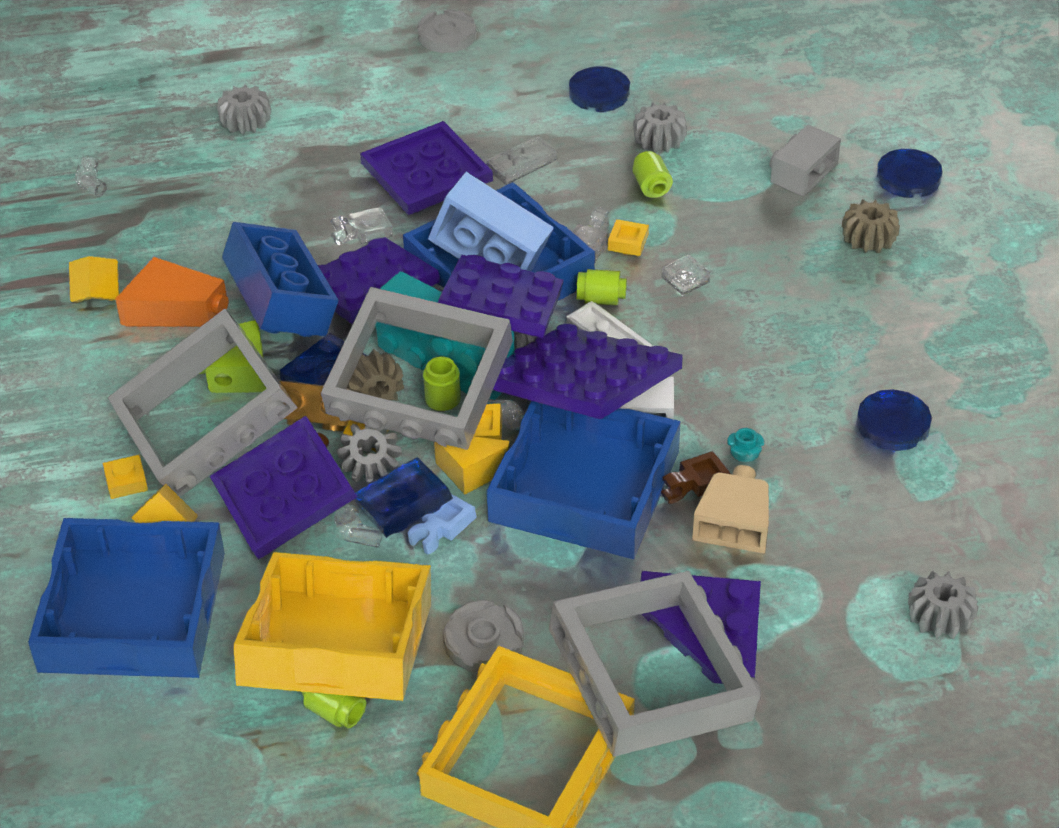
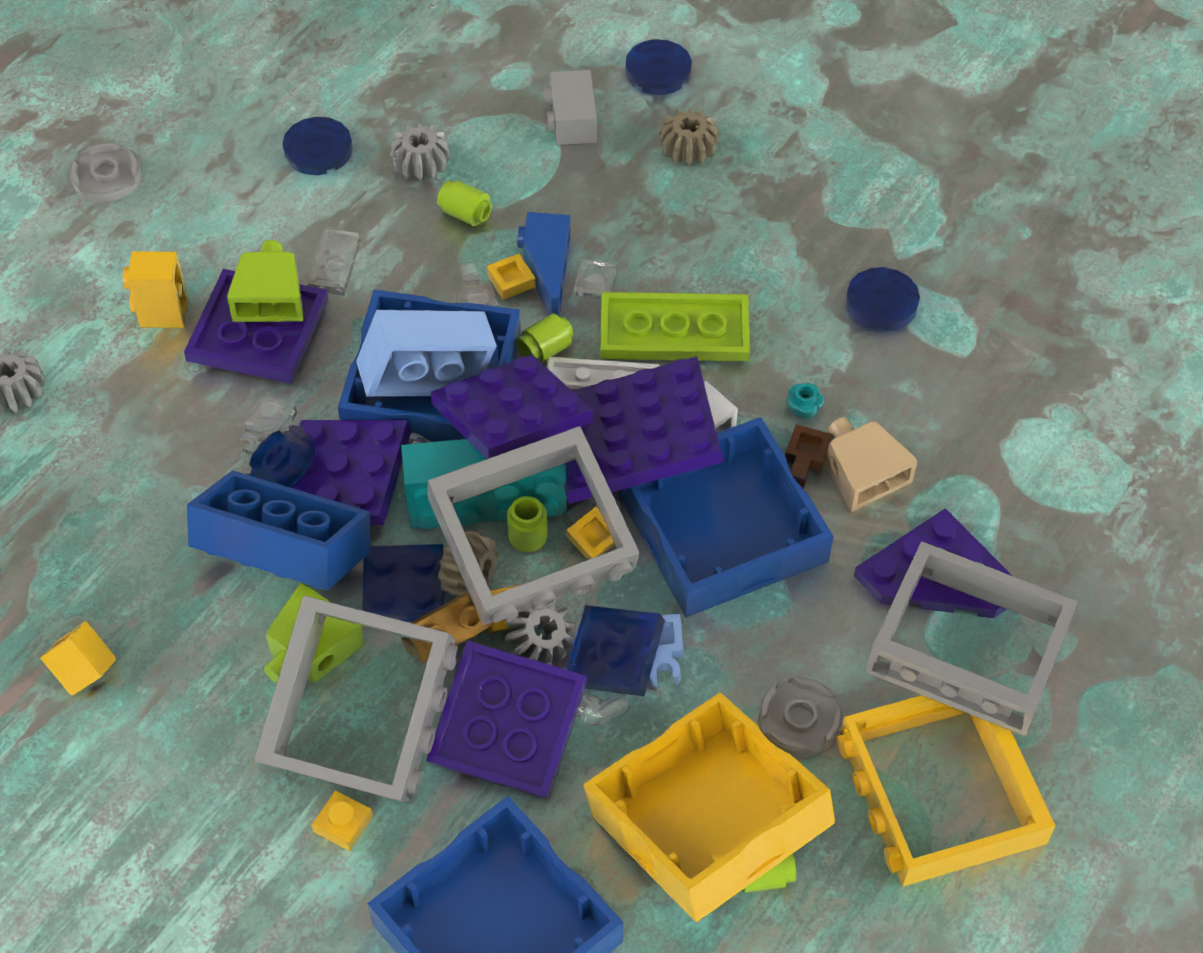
camera: 45 degrees left, 10 degrees up
orange slope [115,257,229,327] -> none
yellow panel [131,483,198,523] -> none
yellow slope [434,436,510,495] -> none
light grey gear [907,571,978,639] -> none
none -> yellow brick [122,251,189,328]
none -> lime torso [227,240,304,322]
none -> clear blue tile [247,425,315,488]
none -> blue slope [517,212,571,317]
none -> lime plate [600,292,750,362]

